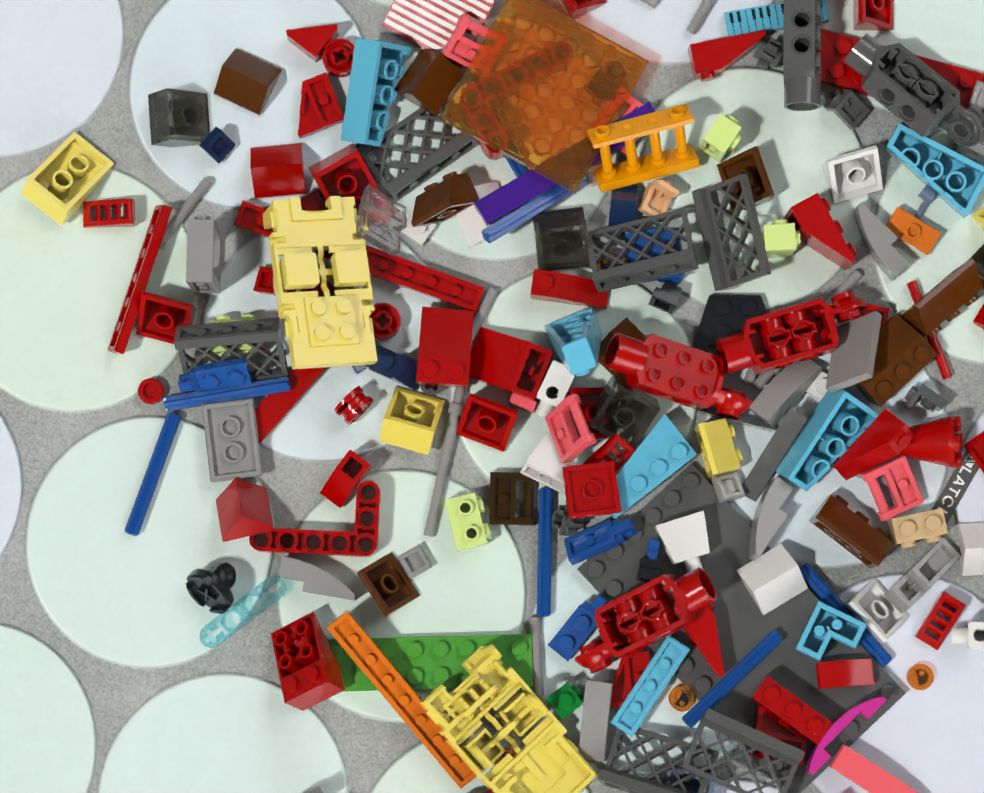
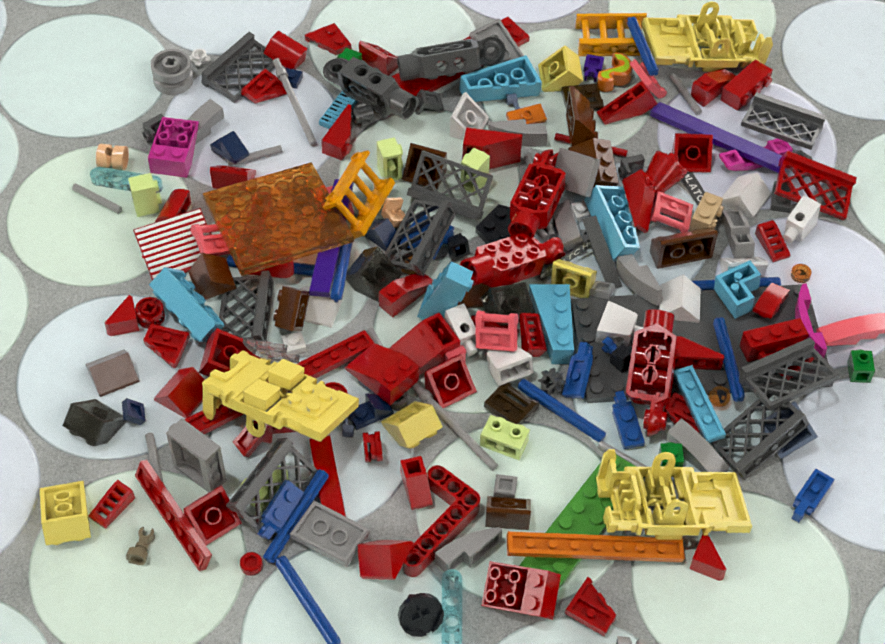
camera: 50 degrees left, 30 degrees down
red tile [562,460,621,520] -> none
none -> dark tan piece [126,527,155,565]
none -> red wing [565,577,617,637]

